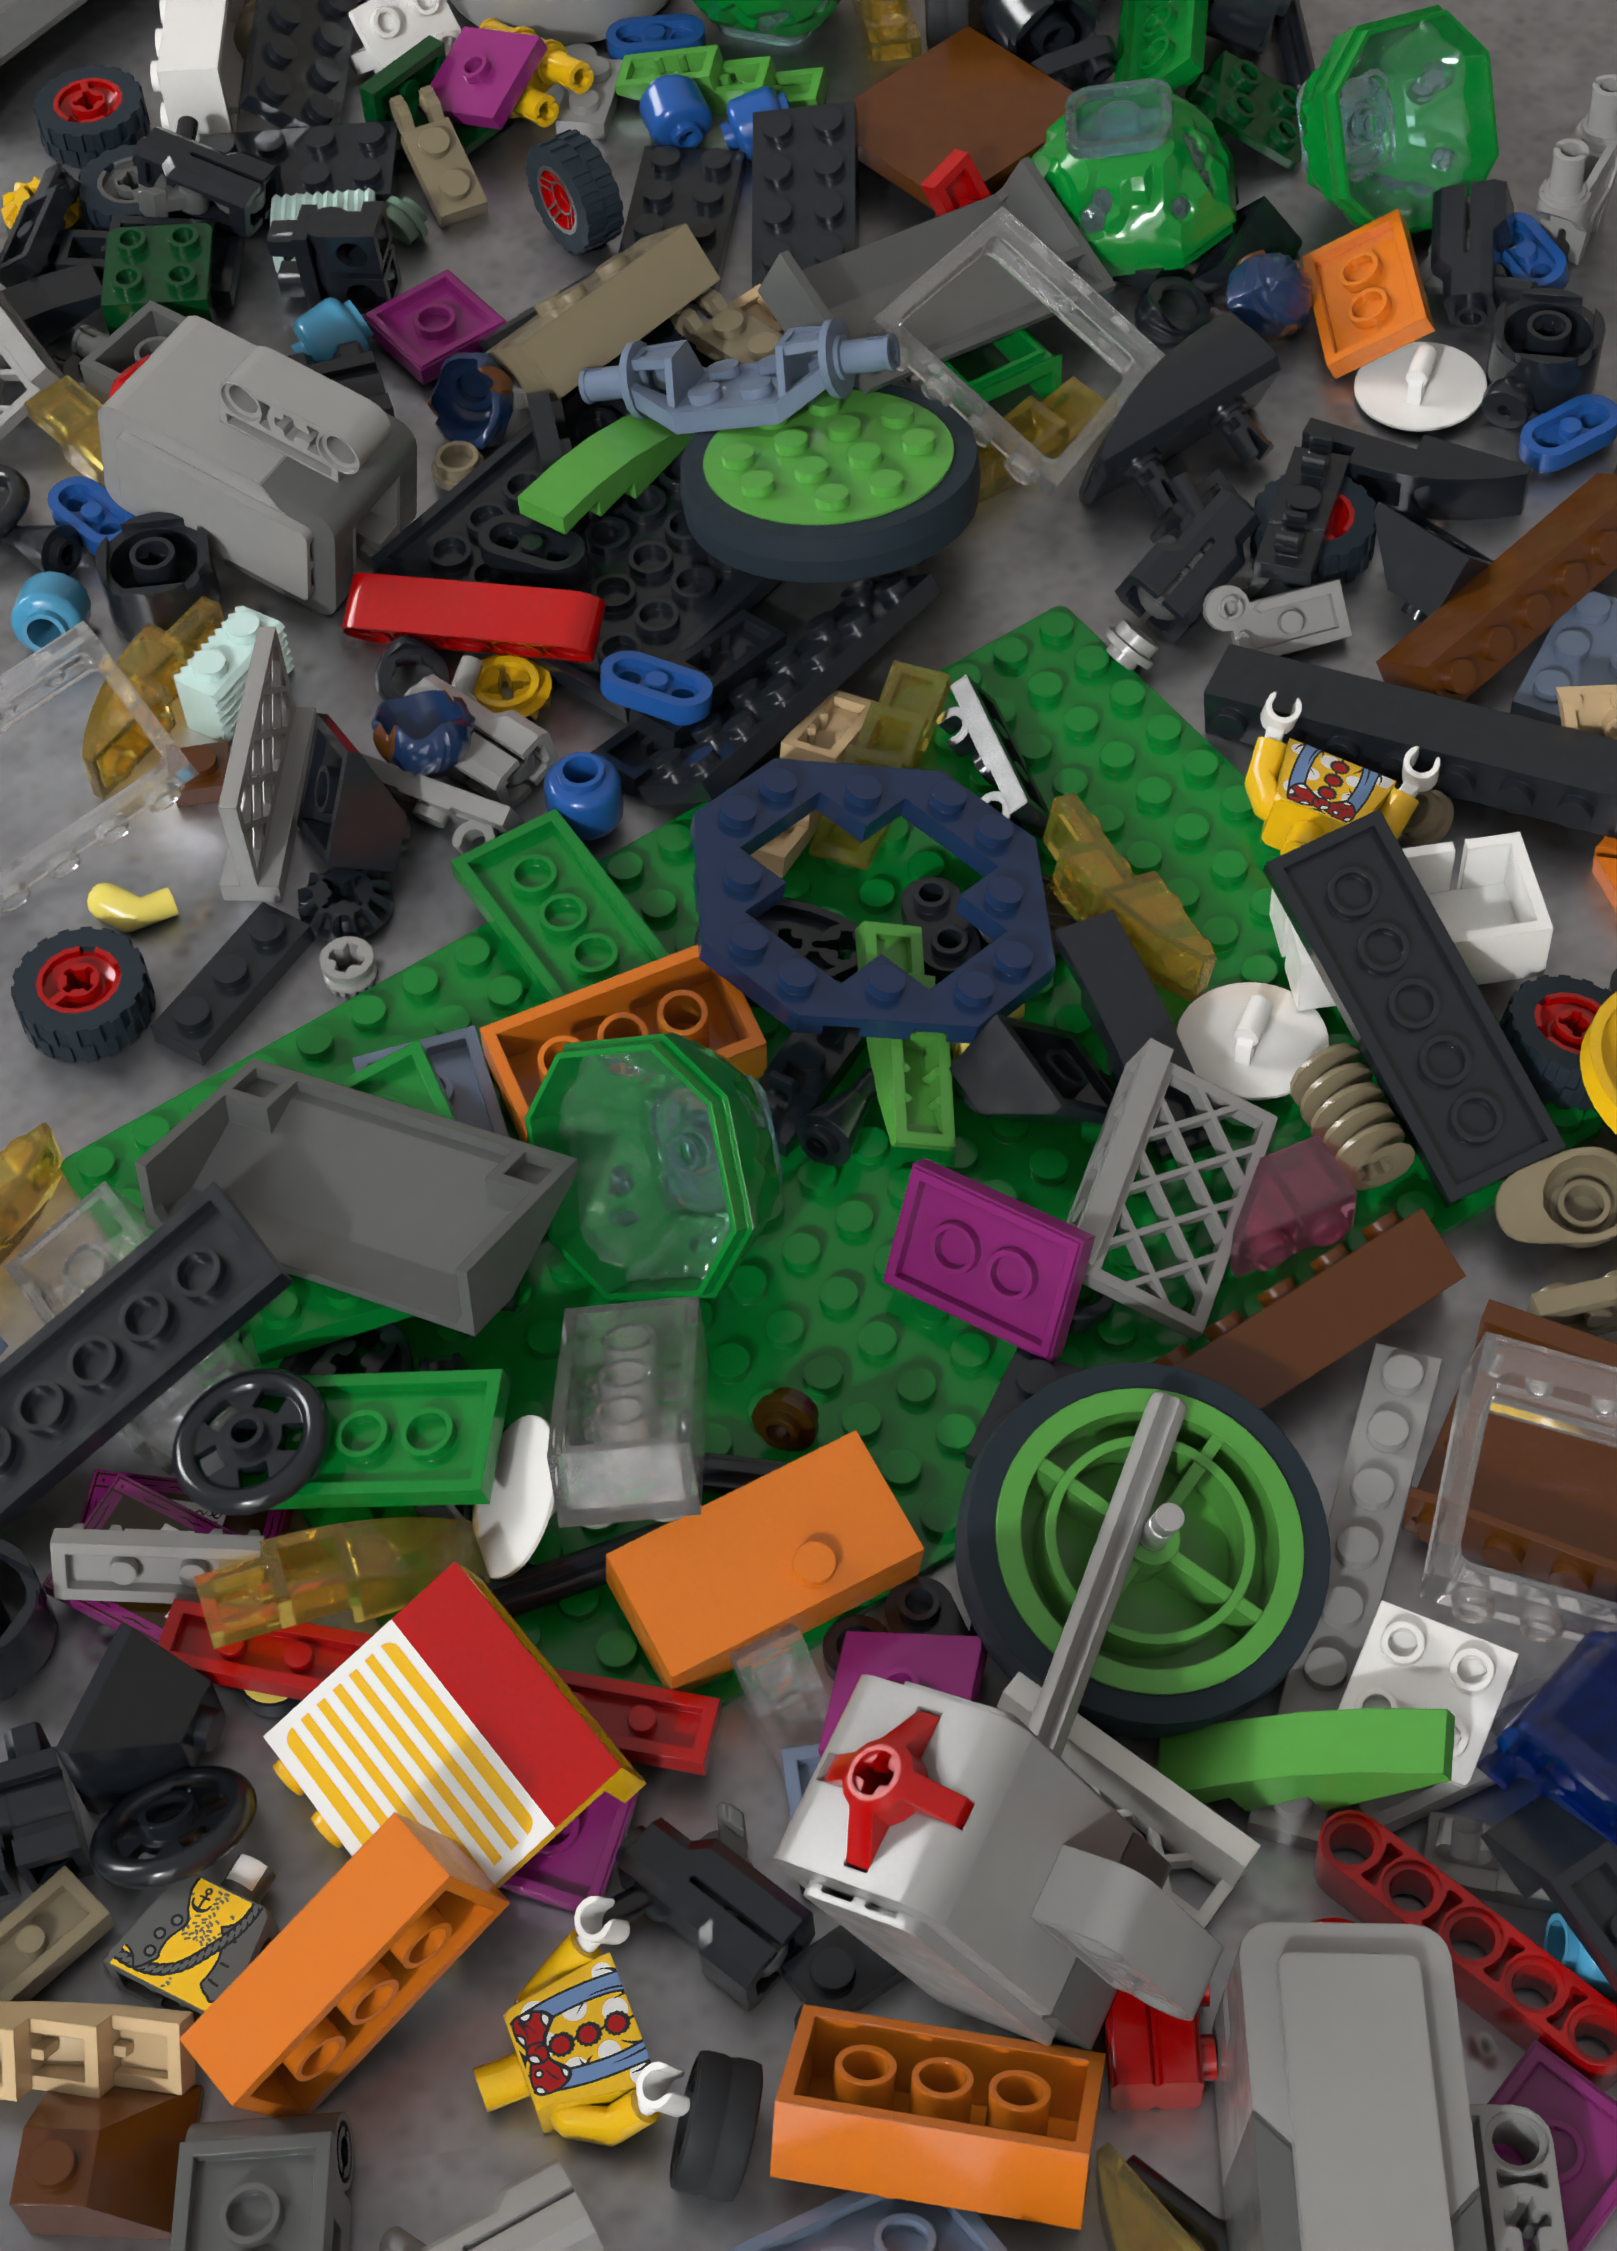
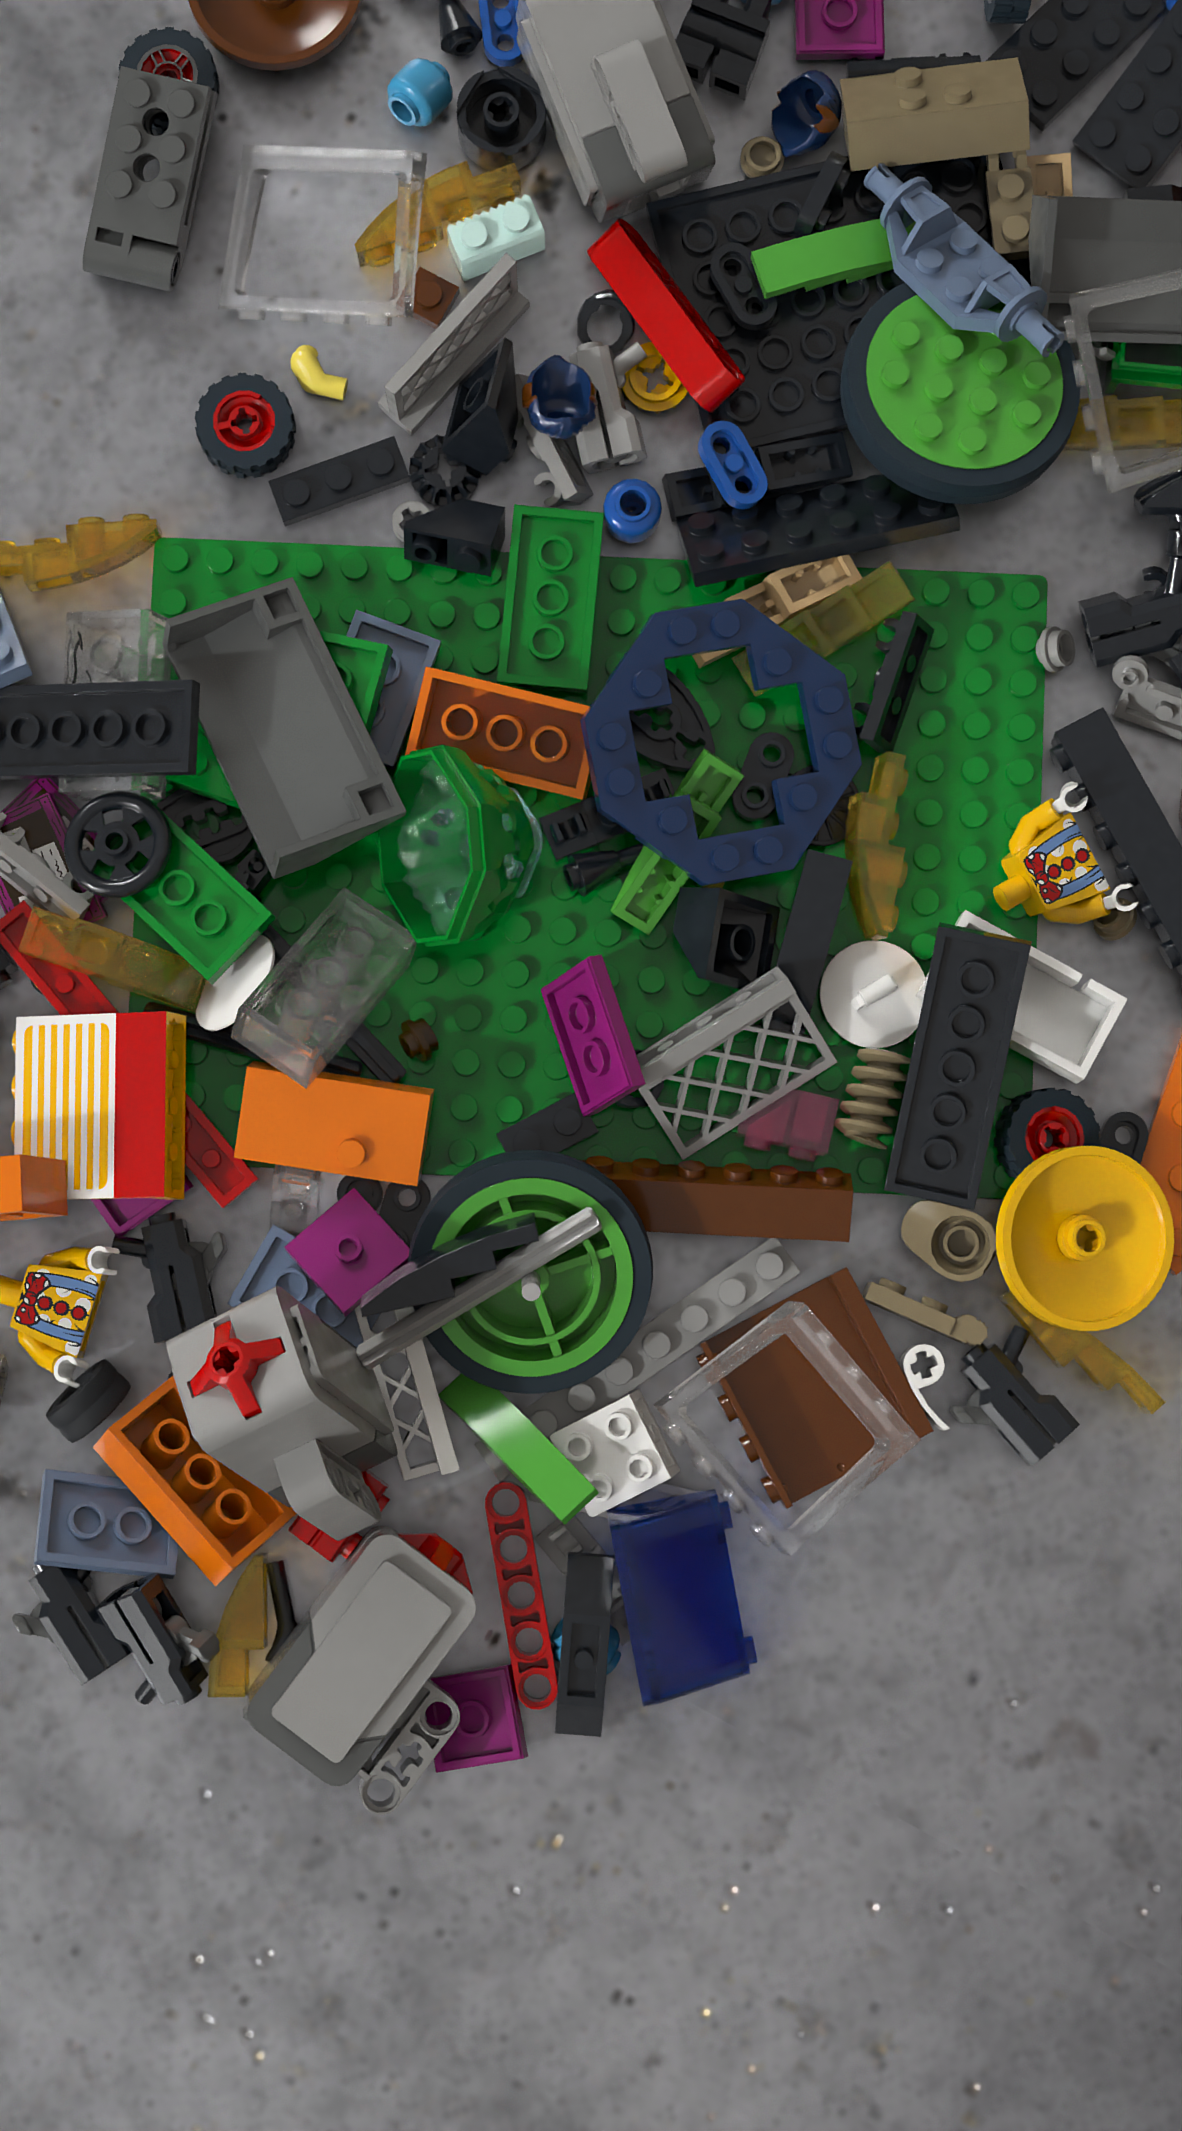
camera: 30 degrees right, 30 degrees up
none -> black slope [360,1212,539,1317]
none -> black slope [403,498,505,577]

